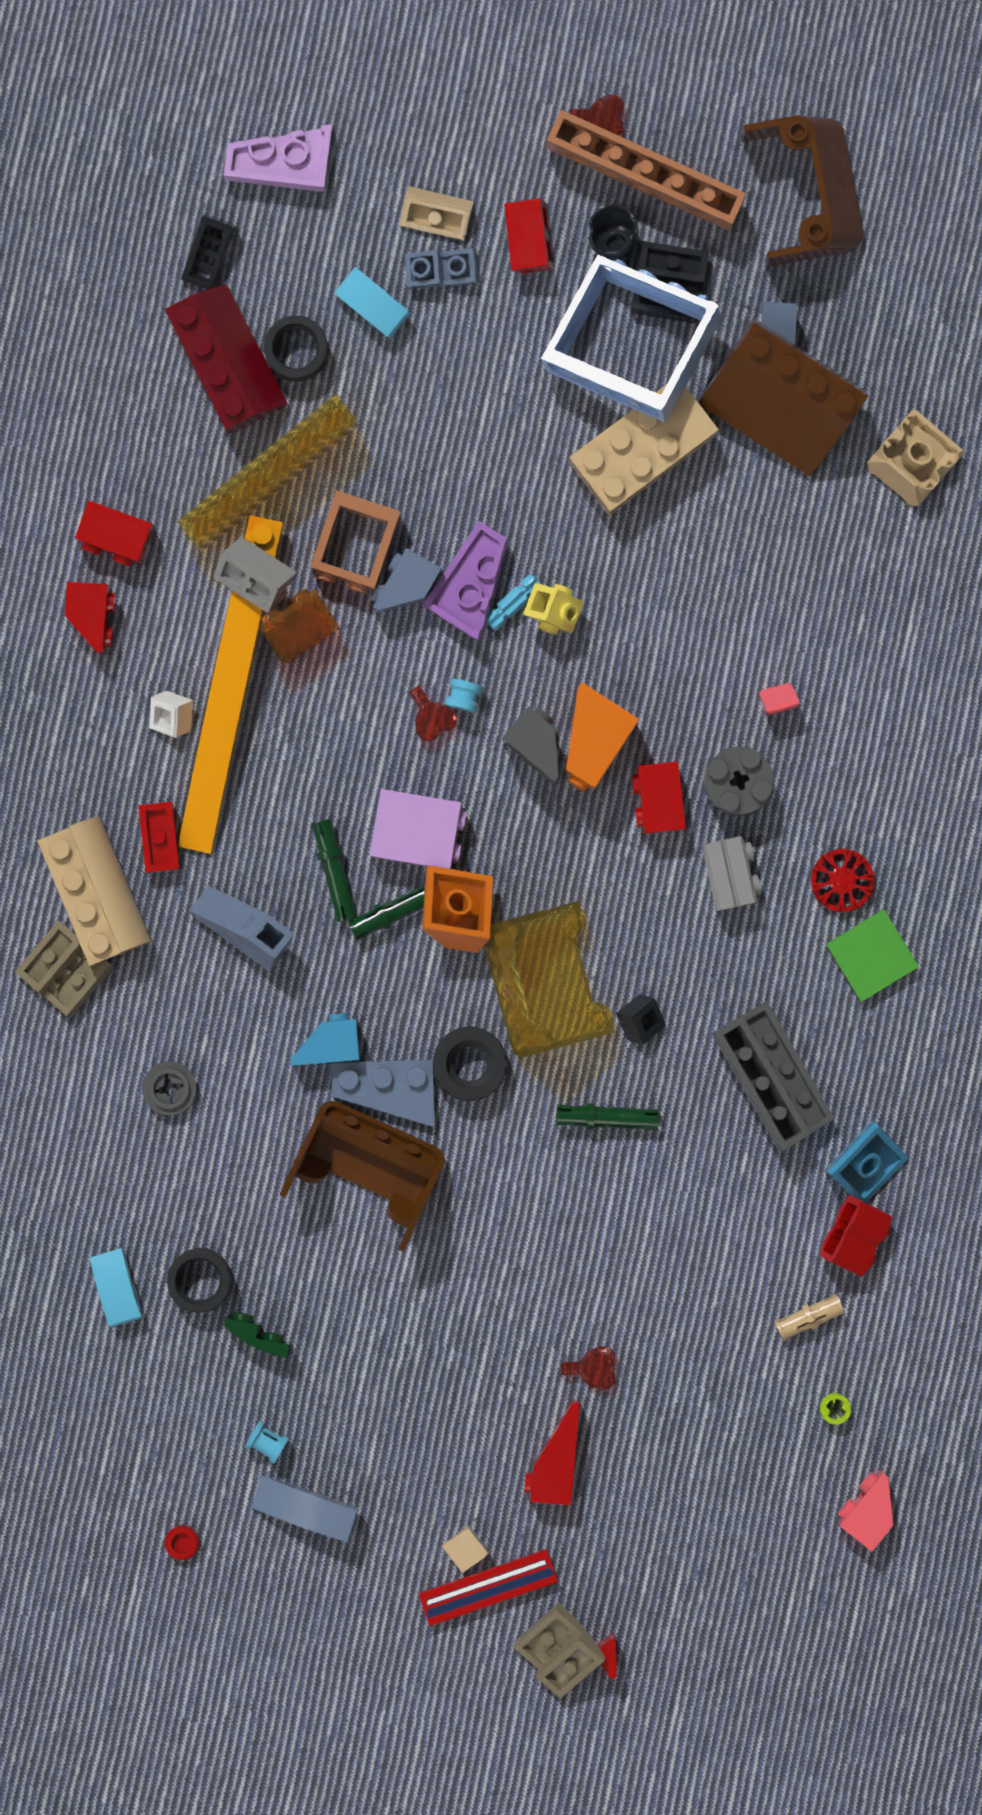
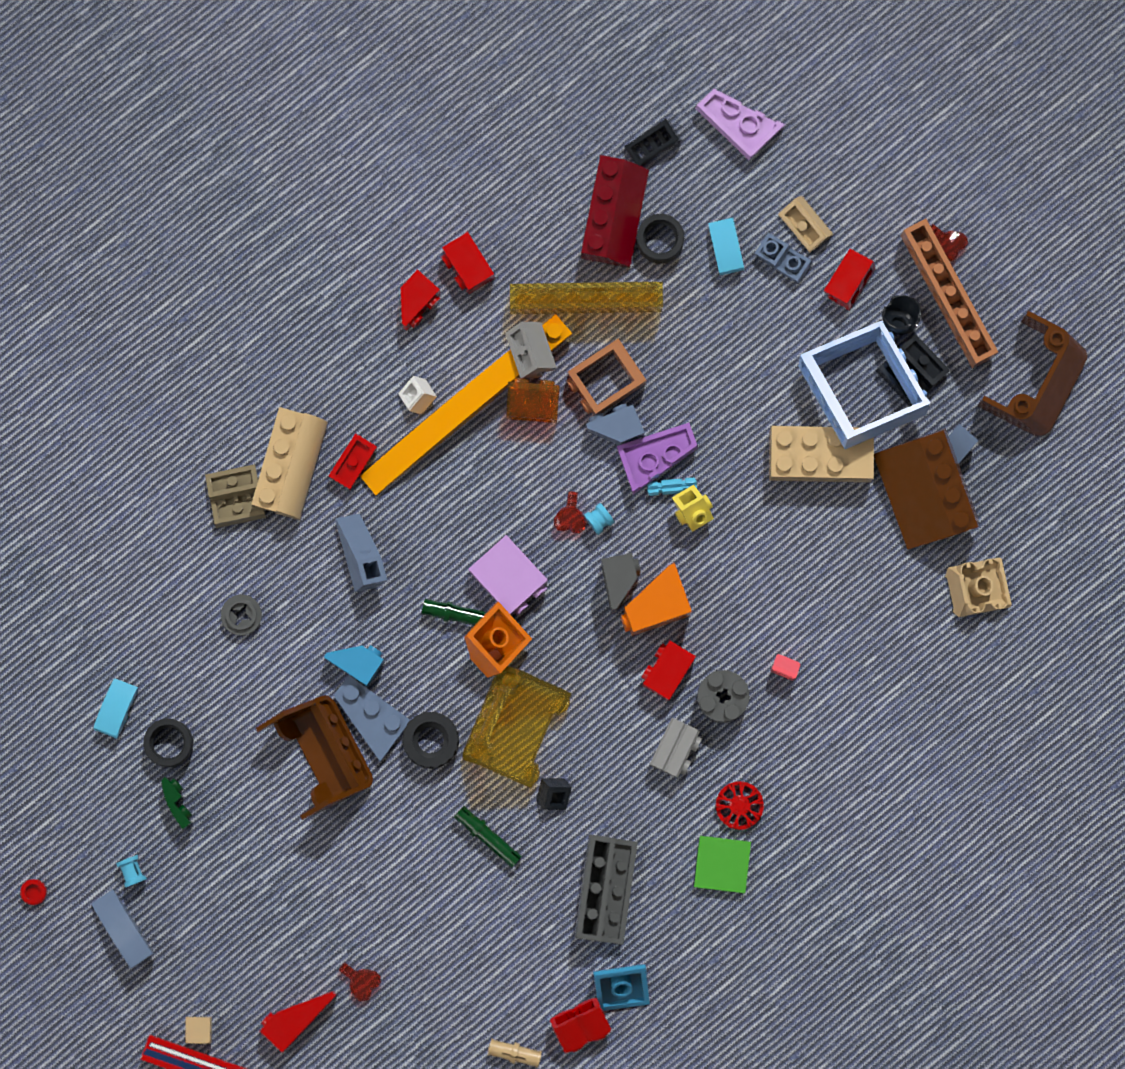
camera: 30 degrees right, 5 degrees down
dark green pin [311,819,358,922] -> none

